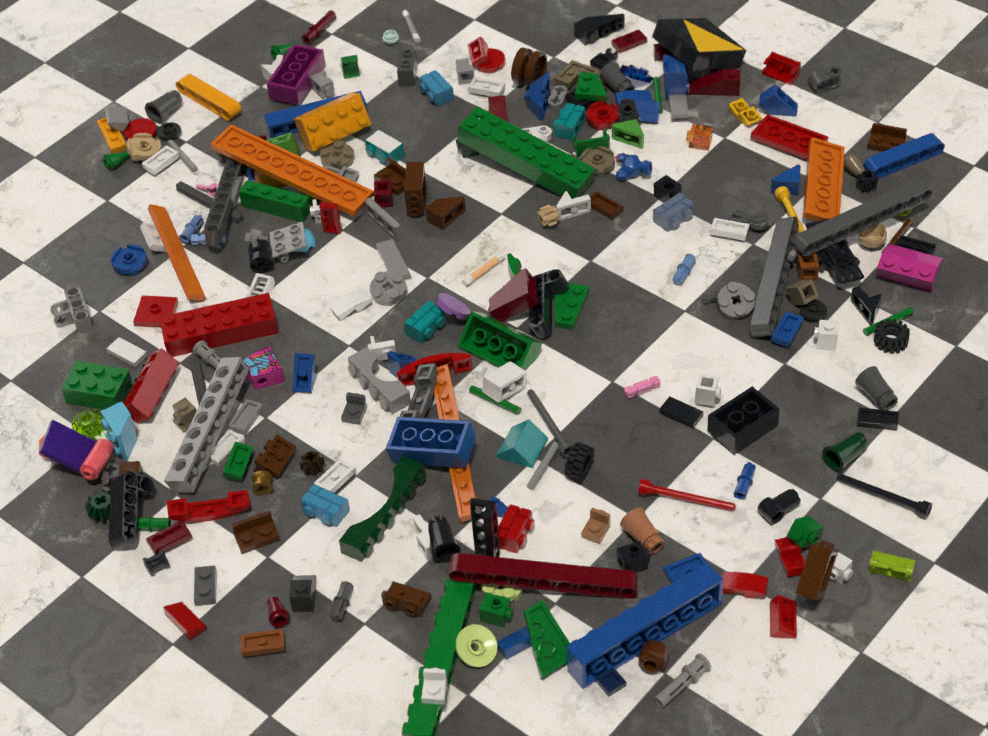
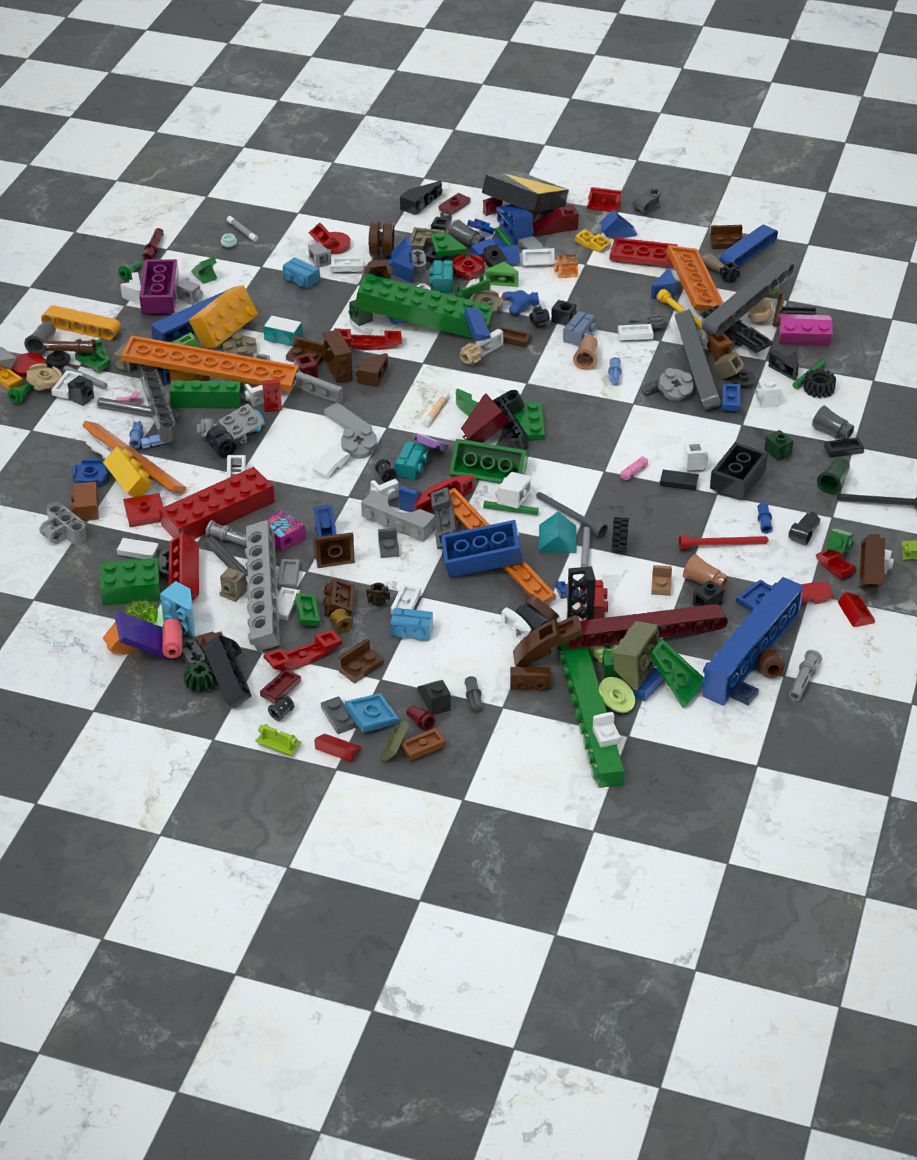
camera: 25 degrees left, 5 degrees down
green axle [137,516,171,532] -> none
dark green arch [339,455,426,562] -> none
dark grey brick [397,49,418,86] -> none
none -> reddish brown pin [44,339,97,355]
none -> black brick [67,375,95,406]
none -> dark orange brick [71,482,99,521]
none -> green wing [75,339,111,373]
none -> yellow brick [103,446,153,497]
none -> lime hinge [256,724,302,756]
none -> reddish brown slope [313,532,355,568]
none -> red slope [334,328,402,351]
none -> dark azure tile [344,693,399,733]
none -> reddish brown bracket [362,260,393,279]
none -> black bush [375,459,396,482]
none -> olive tile [380,721,410,762]
none -> blue slope [464,307,491,341]
none -> reddish brown slope [513,615,582,667]
none -> white tile [522,248,555,267]
none -> reddish brown beam [525,594,560,620]
none -> black gear [529,306,550,328]
none -> nougat plant [573,335,598,370]
none -> olive slope [611,621,659,690]
none -> dark green brick [764,430,794,461]

